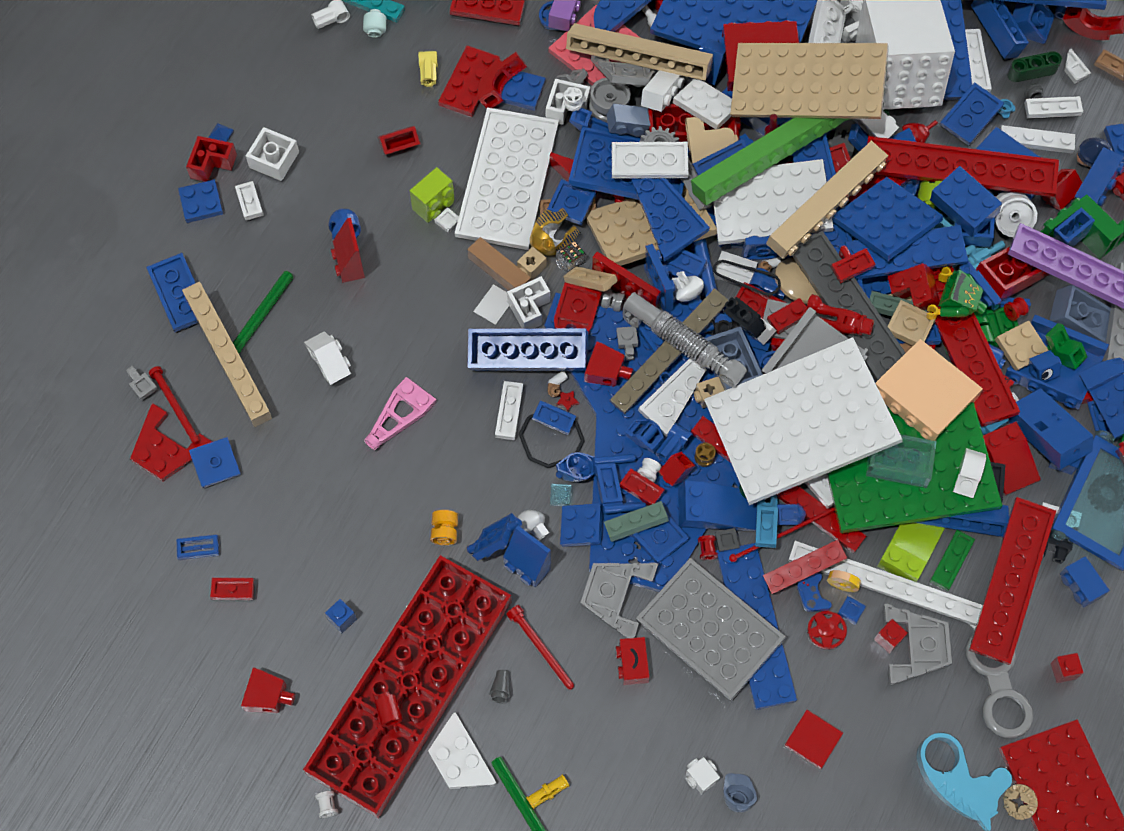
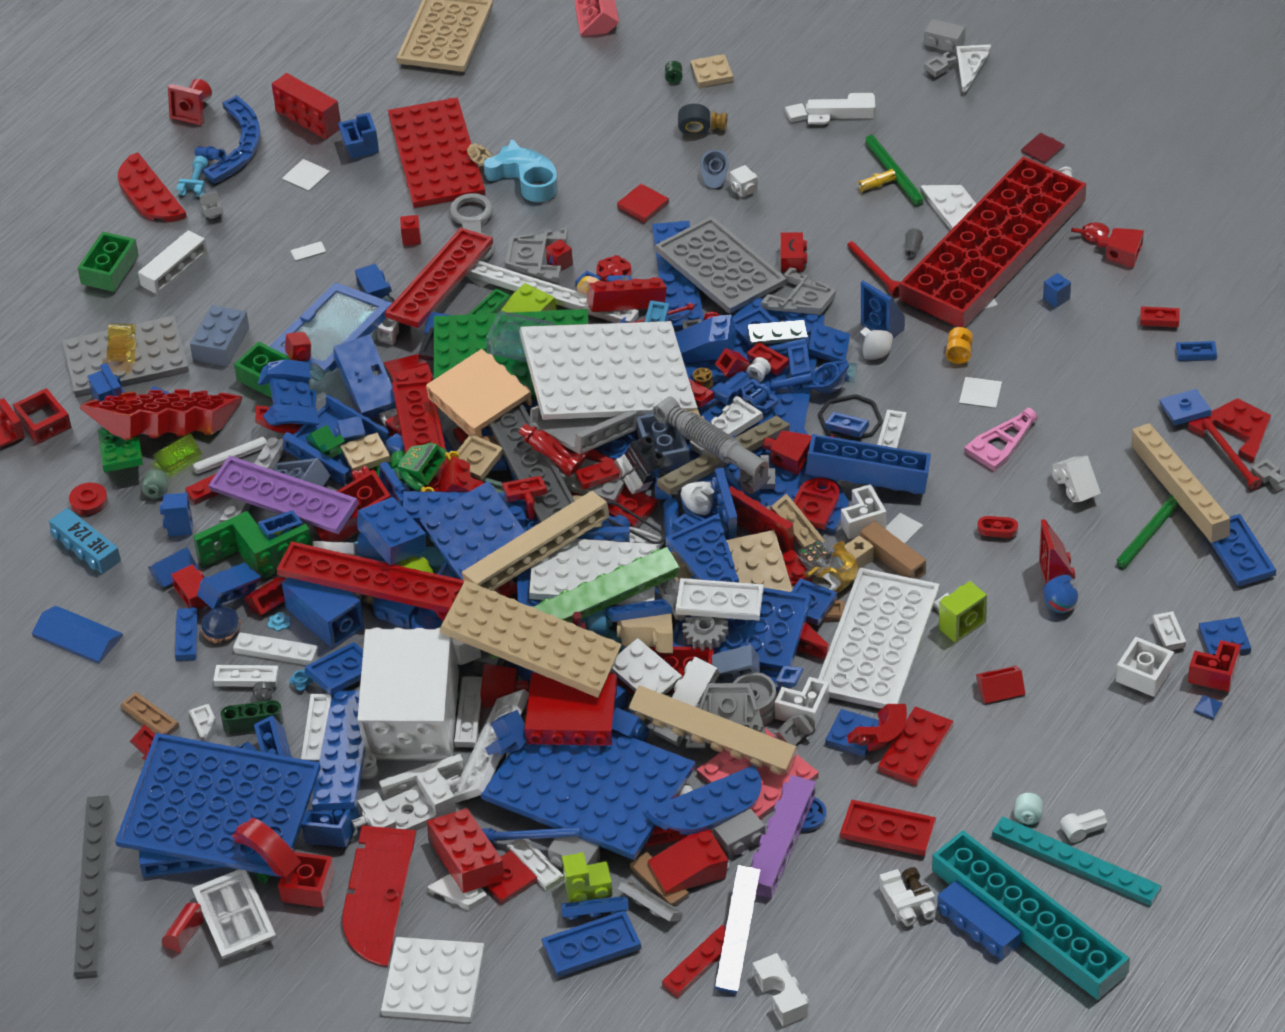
camera: 170 degrees left, 20 degrees down
red brick [375,692,402,727] -> none
light yellow piece [418,51,438,87] -> none
blue plate [467,513,522,561] -> none
white wheel [564,87,583,111] -> none
white brick [953,448,986,498] -> none
none -> blue brick [485,710,526,755]
none -> red hinge [782,550,812,586]
none -> white sticker [959,377,1002,408]
none -> red plate [977,516,1018,538]
none -> red piece [1071,222,1109,243]

